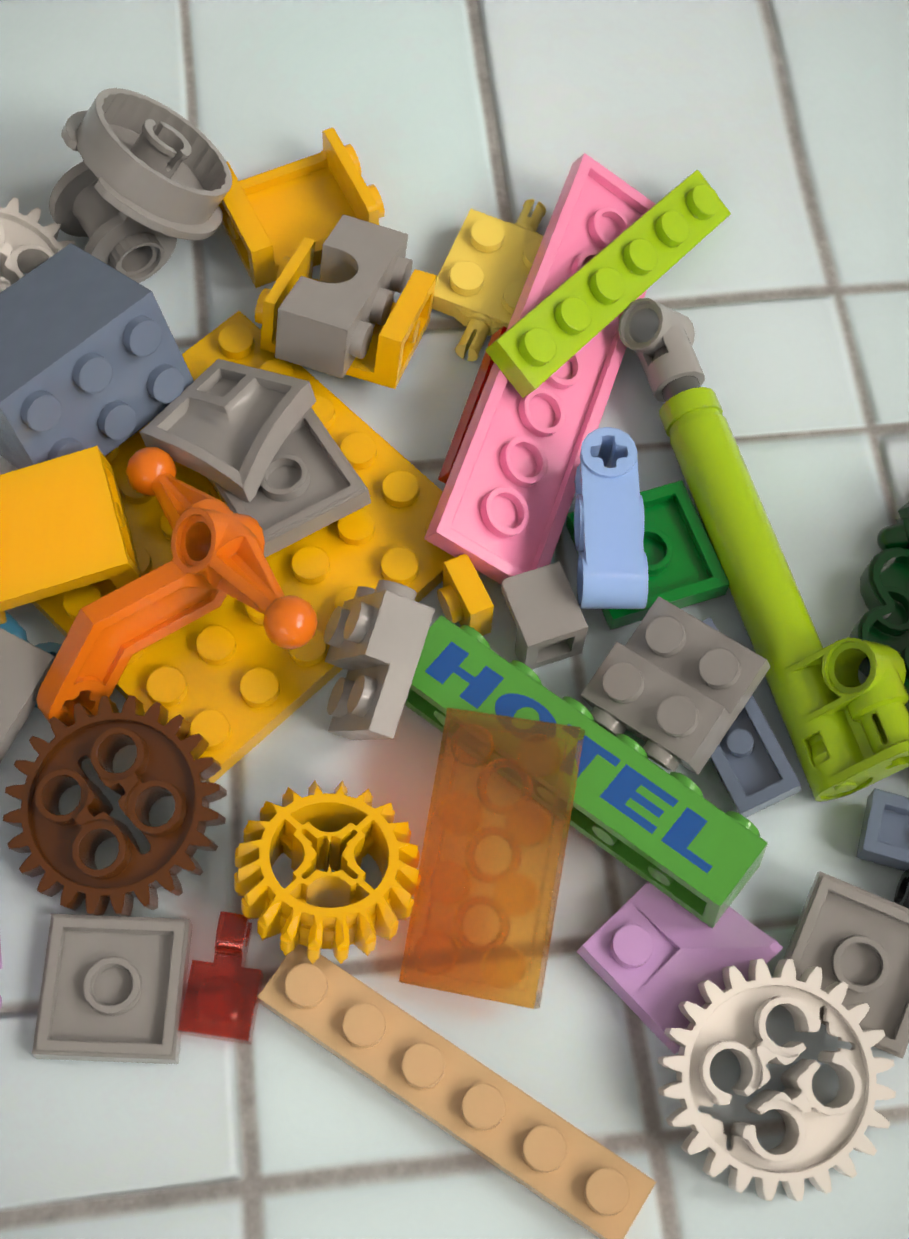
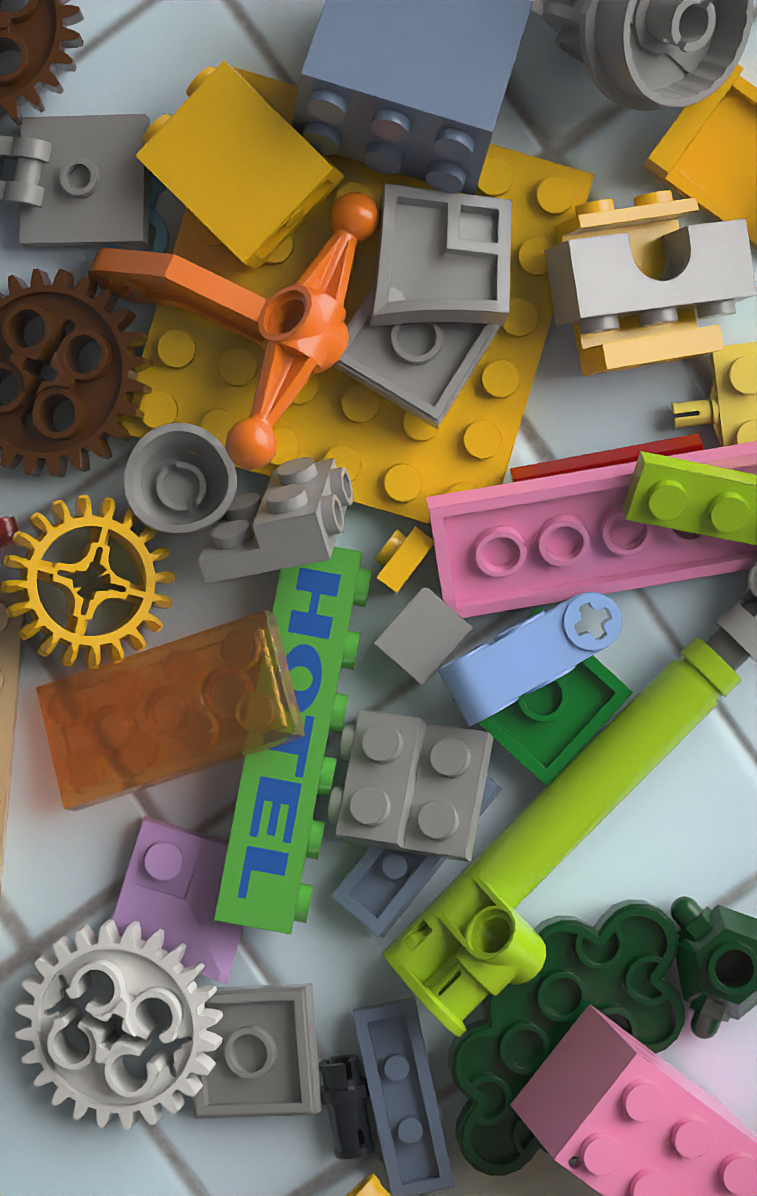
camera: 65 degrees right, 25 degrees up
none -> light grey helmet [124,423,237,535]

